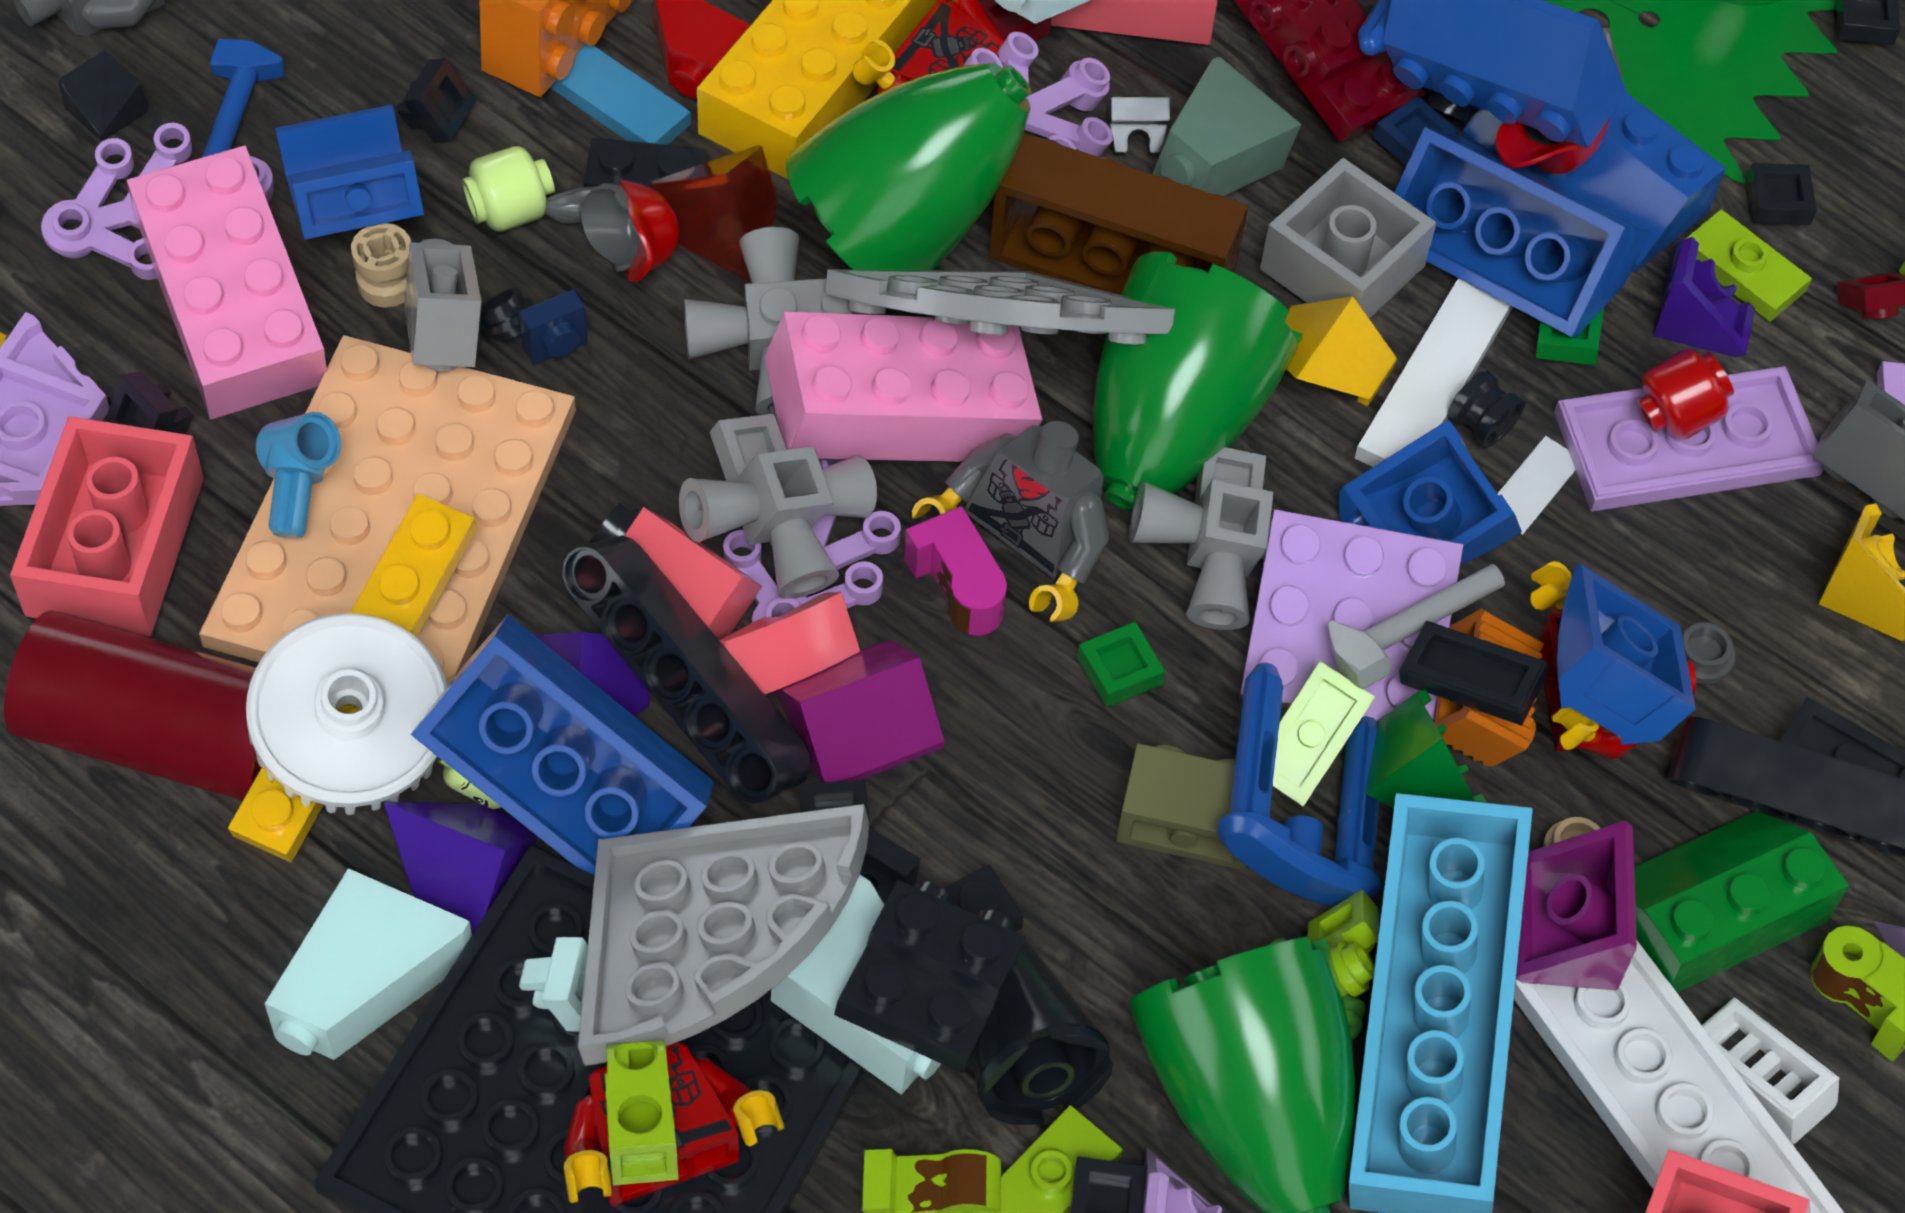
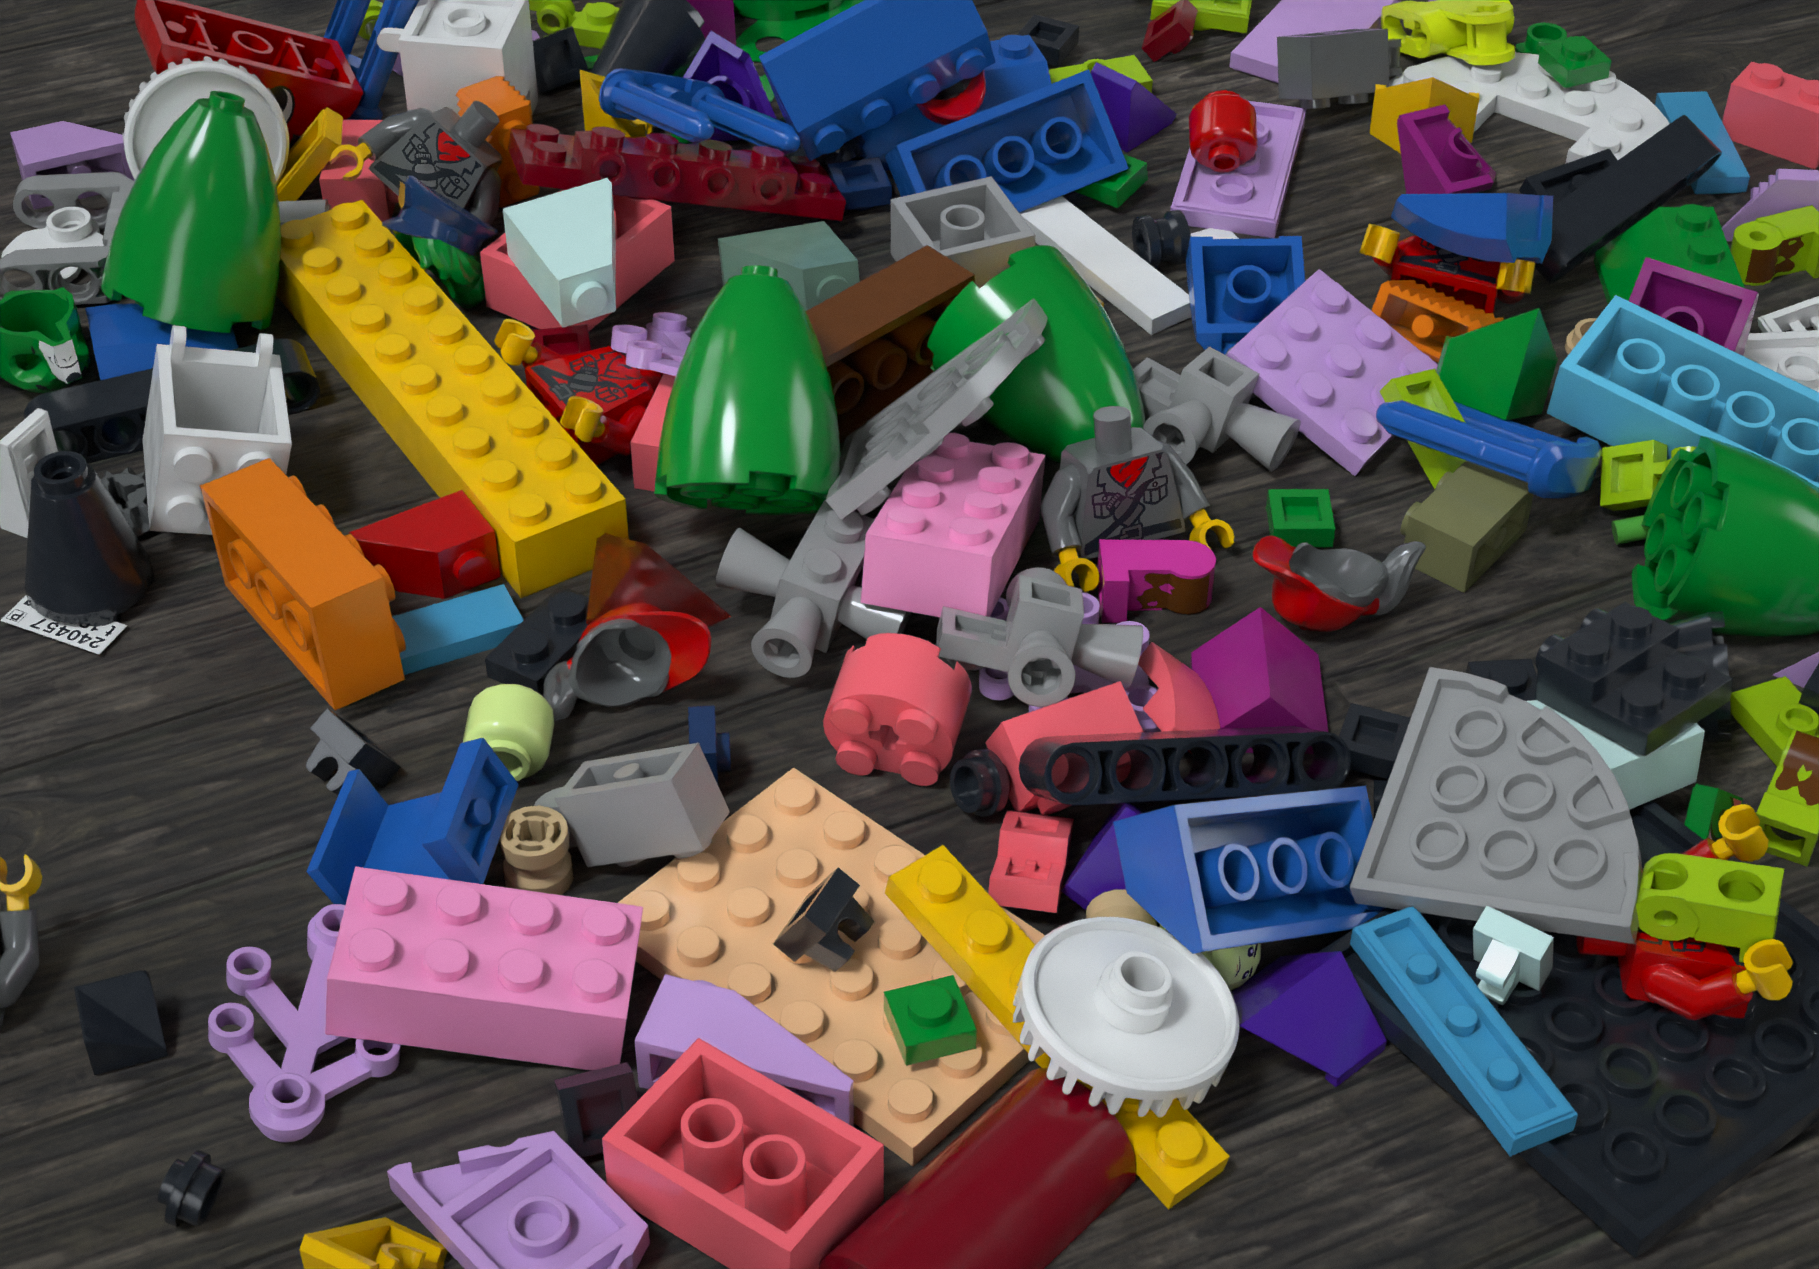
camera: 60 degrees left, 15 degrees down
blue piece [202,39,285,158] -> none
dark azure axle [256,412,341,538] -> none
light aqua slope [265,869,472,1060] -> none
light grey piece [1327,564,1505,689] -> none
black tile [1399,620,1548,726] -> none
none -> lavender slope [635,974,854,1127]
none -> black tile [773,867,875,972]
none -> coral brick [823,633,972,786]
none -> green plate [884,975,977,1066]
none -> coral slope [988,810,1074,913]
none -> hair [1253,536,1426,632]
none -> dark azure tile [1350,907,1578,1156]
none -> magenta slope [1397,104,1496,194]
none -> green tile [1684,784,1744,842]

